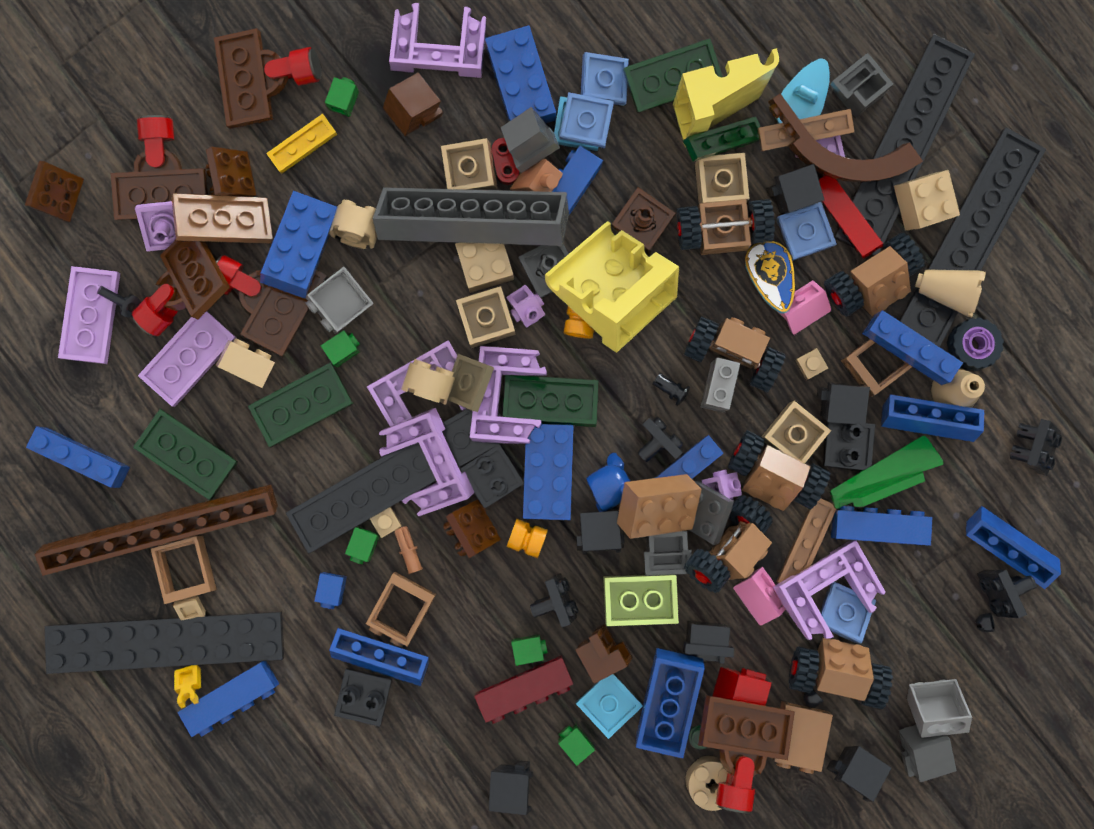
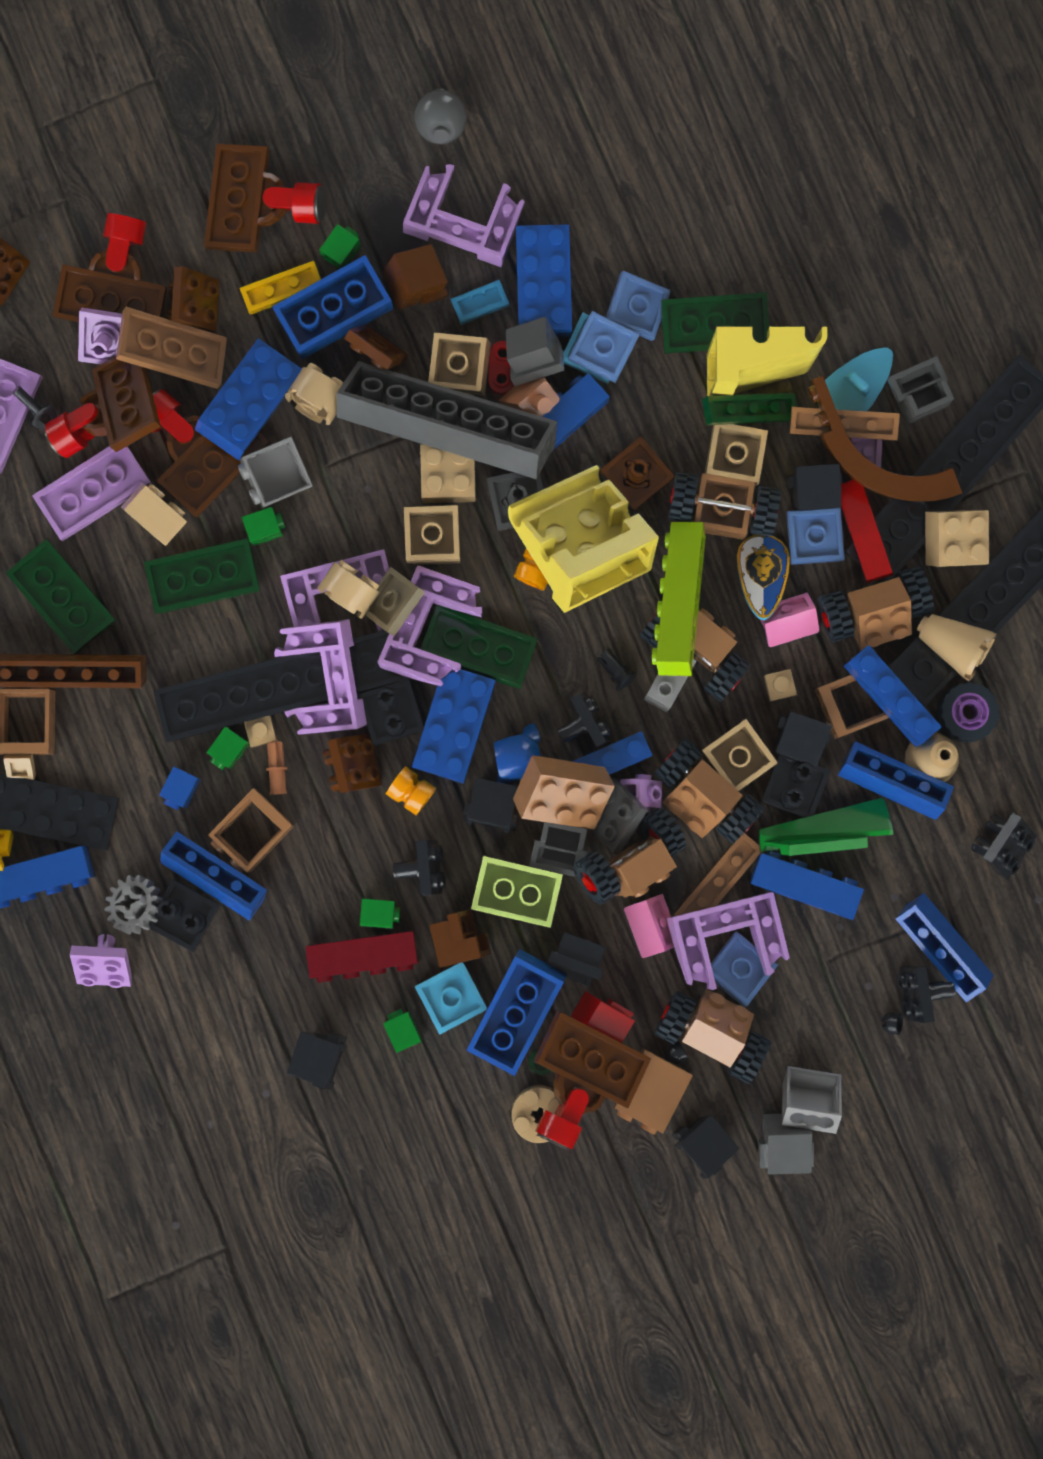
camera: 15 degrees right, 0 degrees up
lavender brick [506,285,545,328] -> none
none -> lavender plate [70,934,132,988]
none -> light grey gear [104,875,163,934]
none -> blue brick [272,255,393,360]
none -> reddish brown plate [344,324,408,370]
none -> dark azure plate [451,280,509,325]
none -> lime brick [652,522,706,676]

